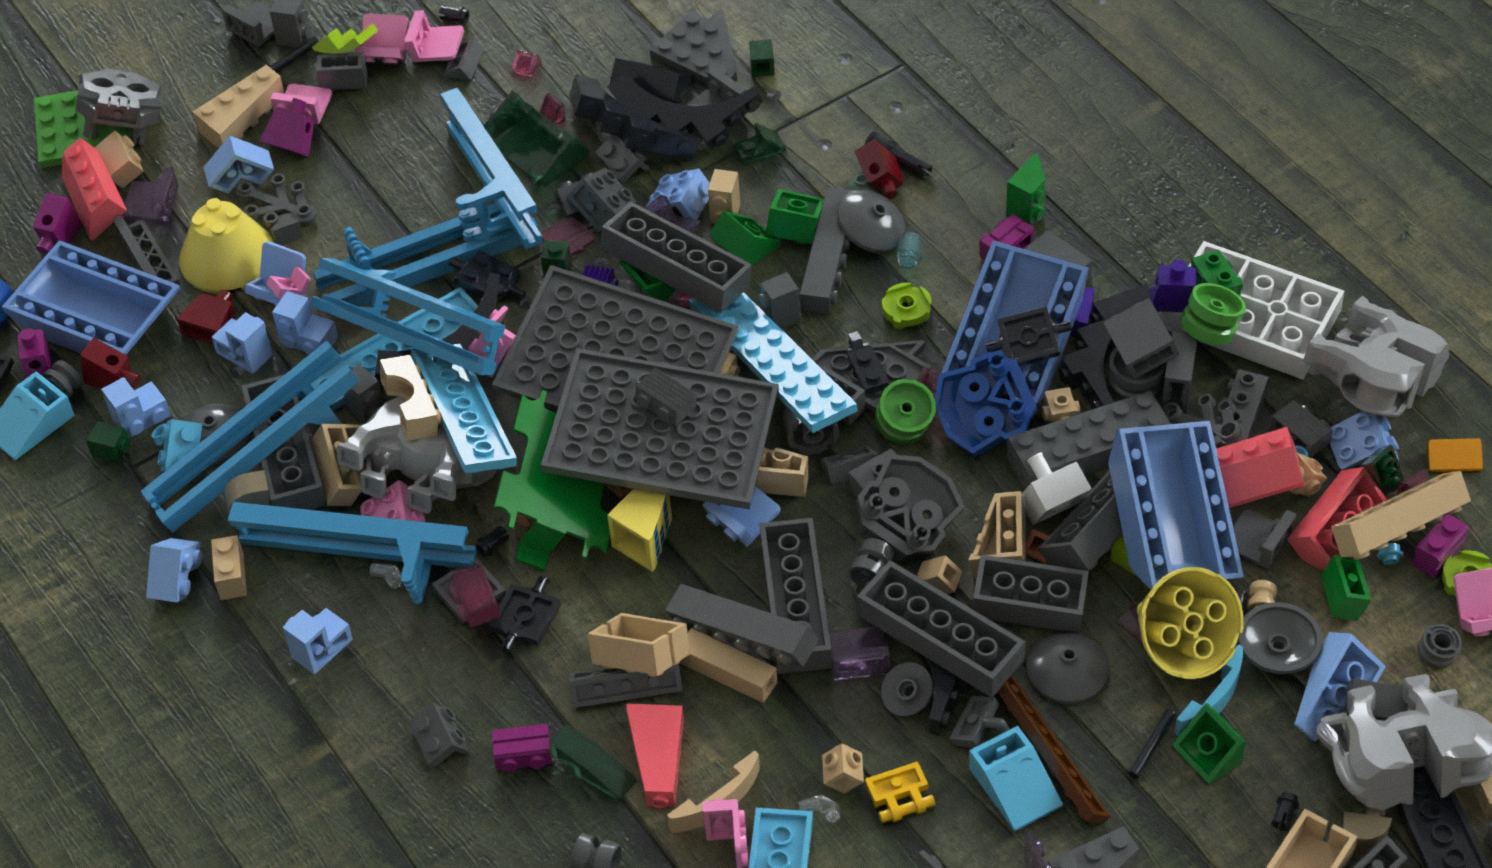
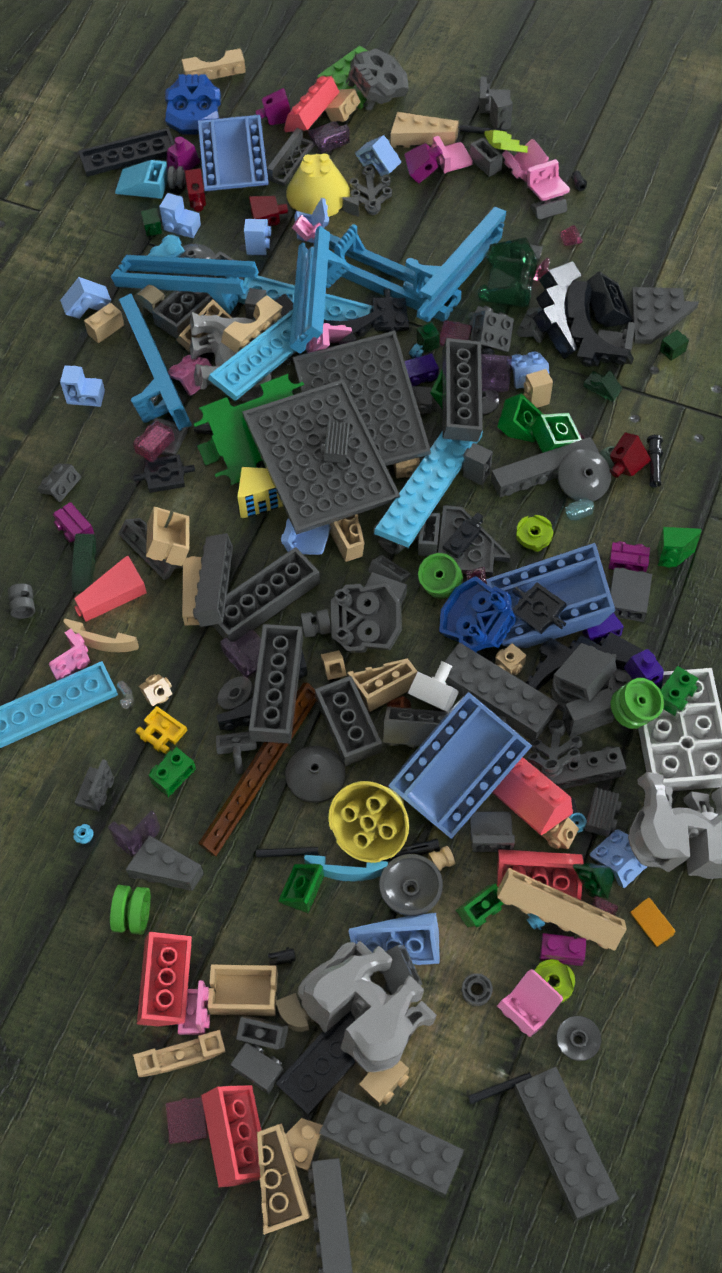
camera: 55 degrees right, 10 degrees up
light blue brick [272,291,338,355] -> none
medium azure slope [969,726,1063,832] -> none
none -> green brick [148,747,196,797]

